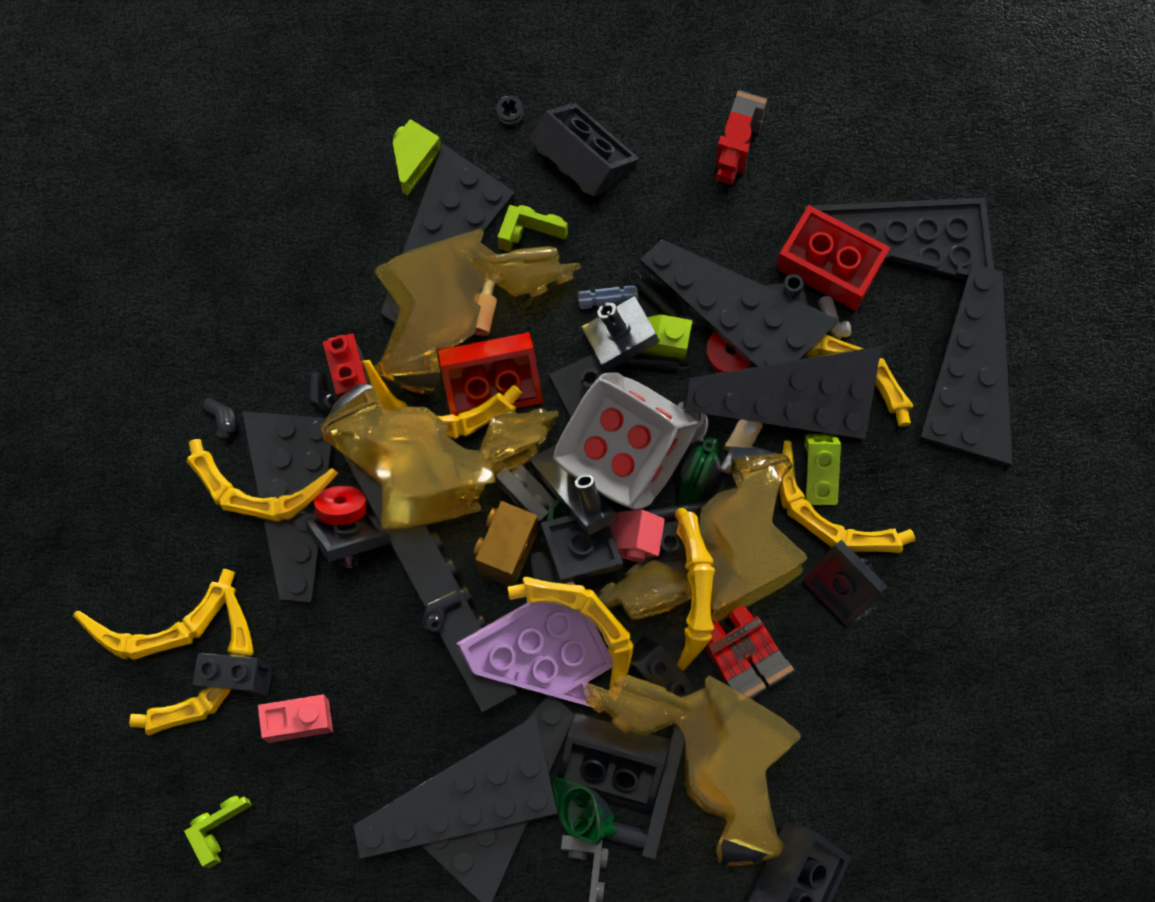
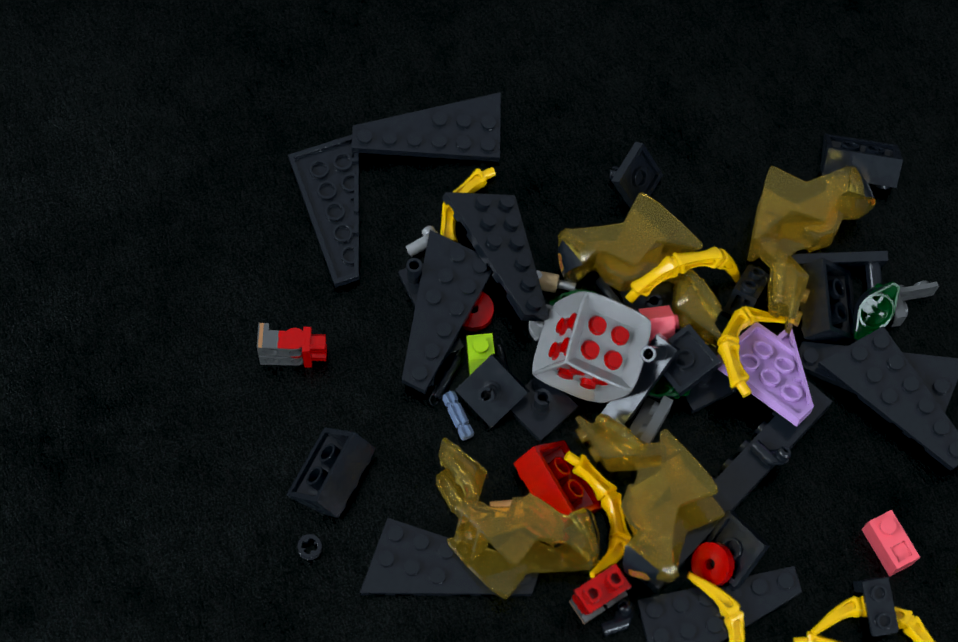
camera: 110 degrees left, 5 degrees down
lime slope [393,119,441,196] -> none
pearl gold brick [473,501,539,586] -> none
lime bracket [498,205,568,252] -> none
hips [706,605,795,706] -> none
red slope [775,205,890,311] -> none
yellow animal [780,440,915,553] -> none
lime bracket [805,434,841,505] -> none

